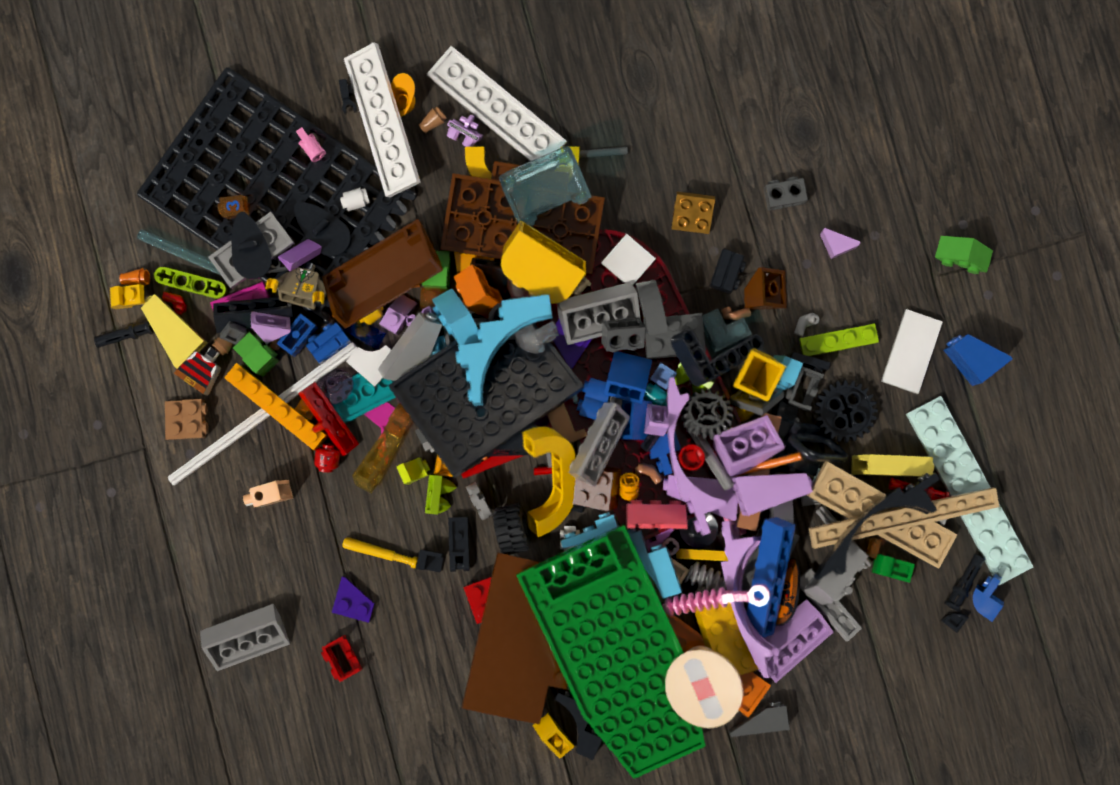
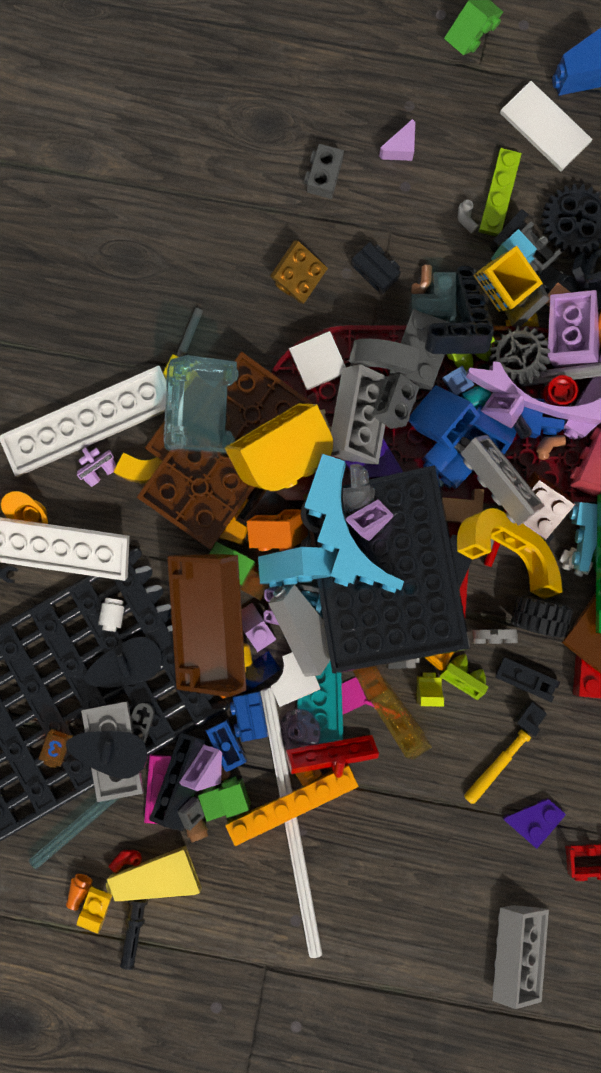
camera: 65 degrees left, 0 degrees up
lime beam [154,267,228,299] -> none
medium nougat plate [165,399,208,440] -> none
torso [174,347,221,396] -> none
light nougat torso [243,480,293,507] -> none
dark tan torso [265,262,326,309] -> none
medium lavender slope [278,239,322,271] -> none
bright pink hinge [296,127,326,162] -> none
red head [314,443,340,473] -> none
medium nougat cone [419,106,447,133] -> none
light orange wheel [620,473,639,500] -> none
reddish brown slope [744,267,787,310] -> none
none -> lavender slope [346,500,394,541]

